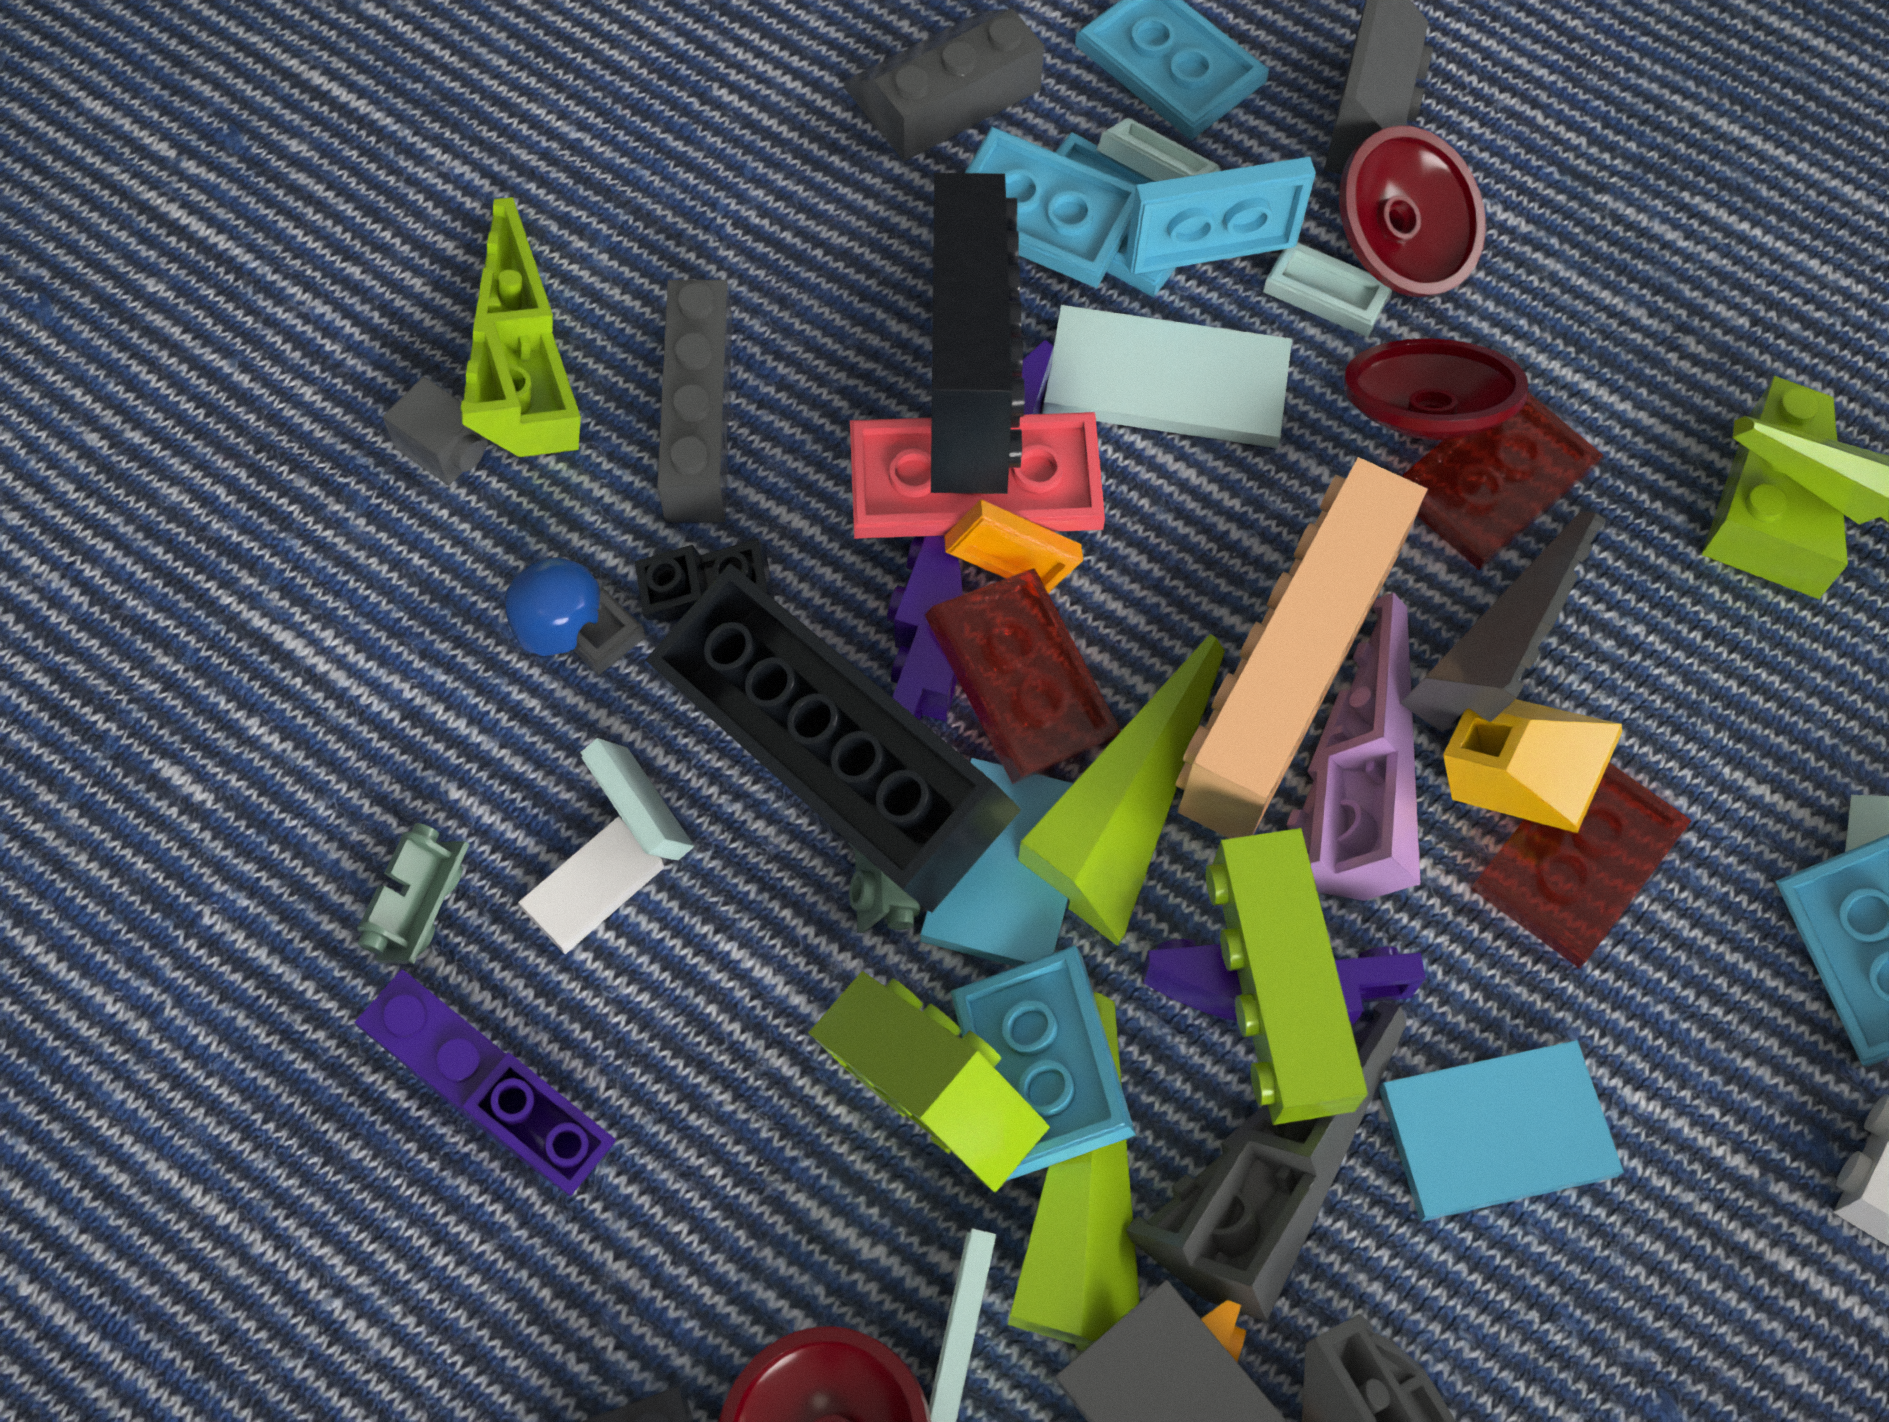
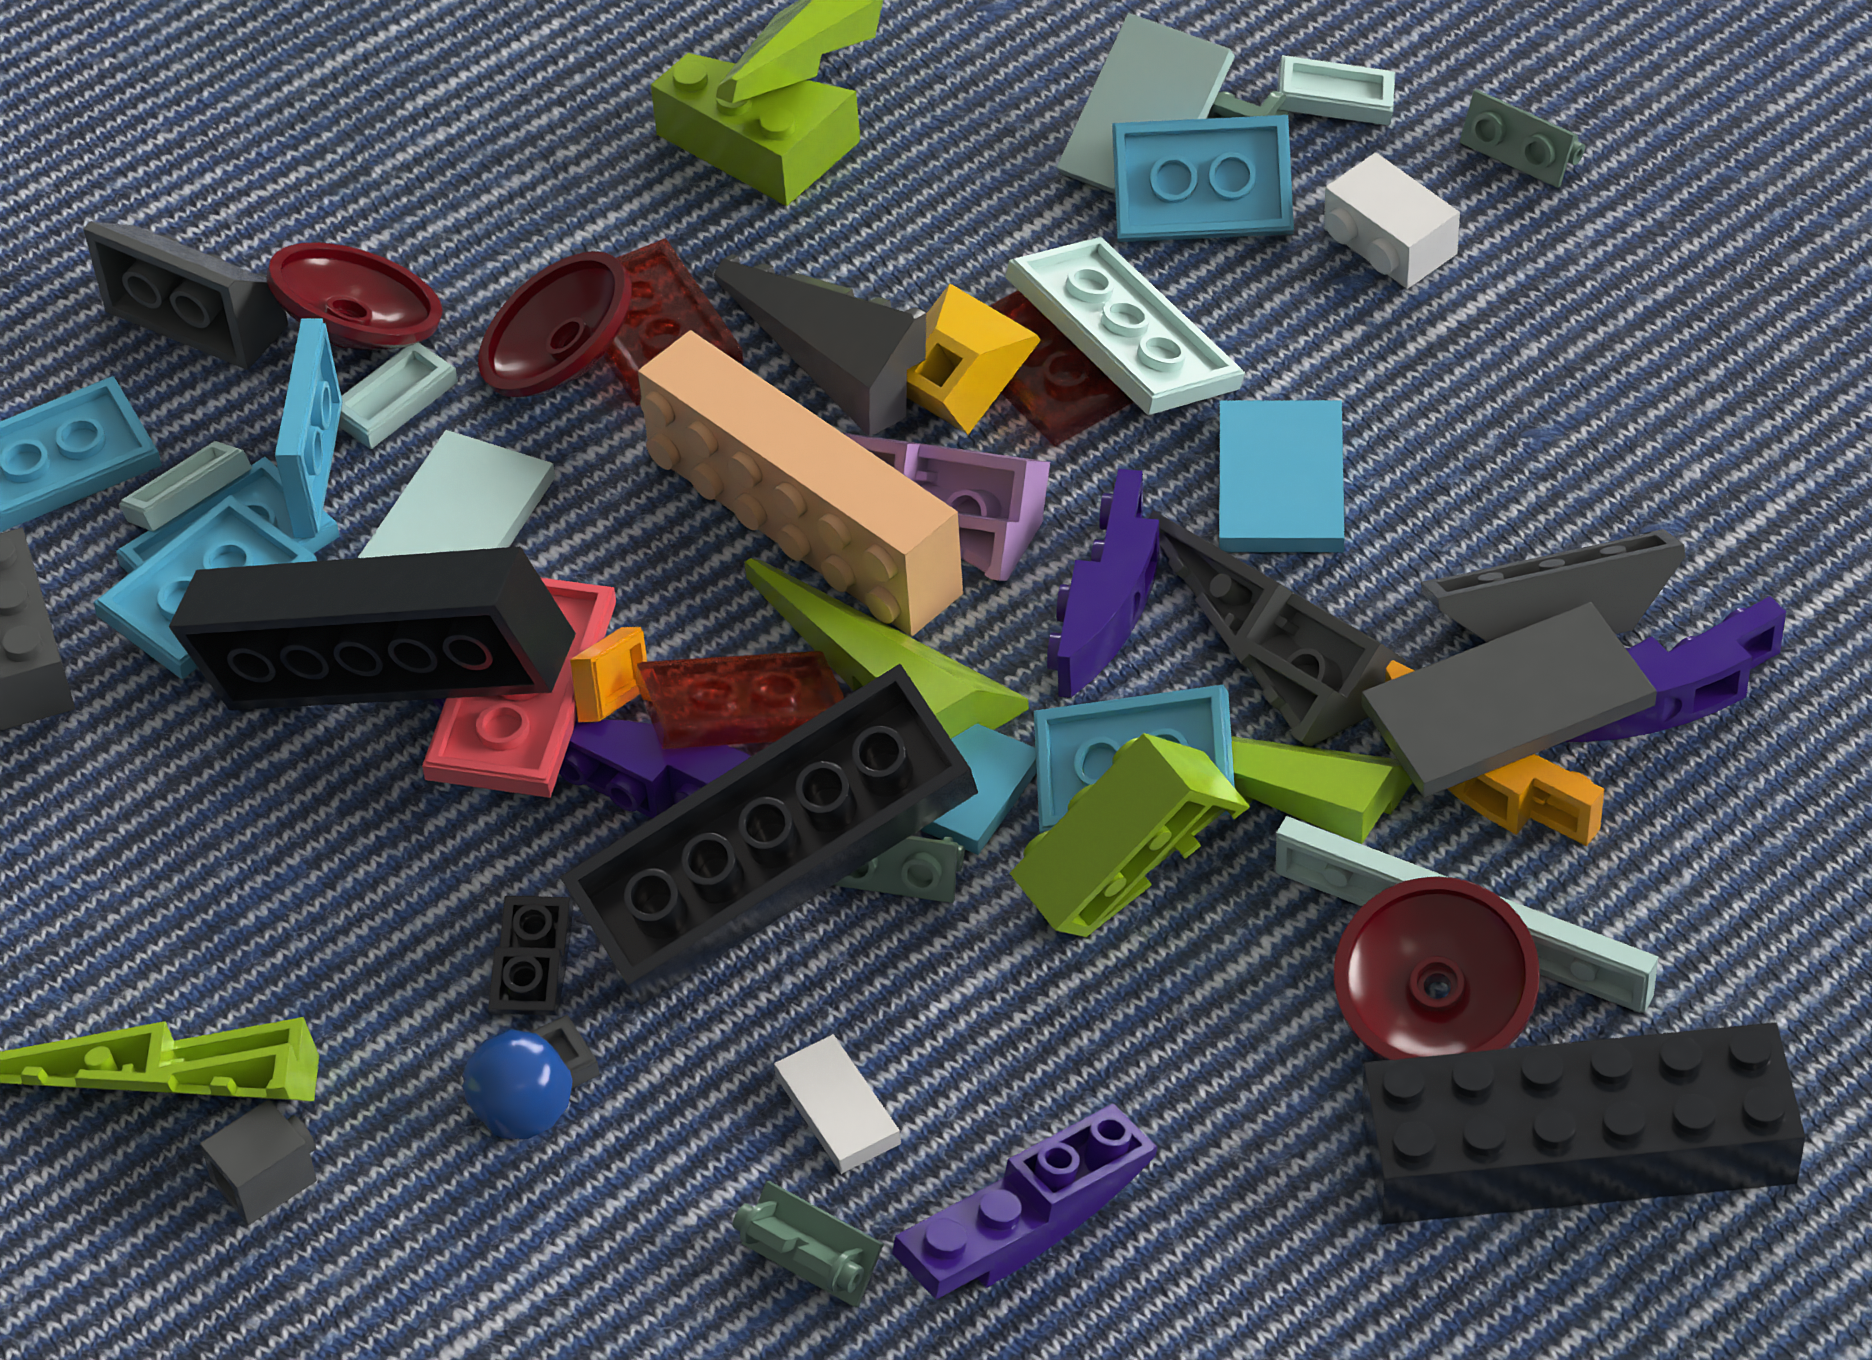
camera: 70 degrees left, 15 degrees down
light aqua tile [580,738,694,860] -> none
dark grey brick [657,280,733,523] -> none
lime brick [1206,828,1368,1125] -> none
none -> light aqua tile [1005,237,1245,415]

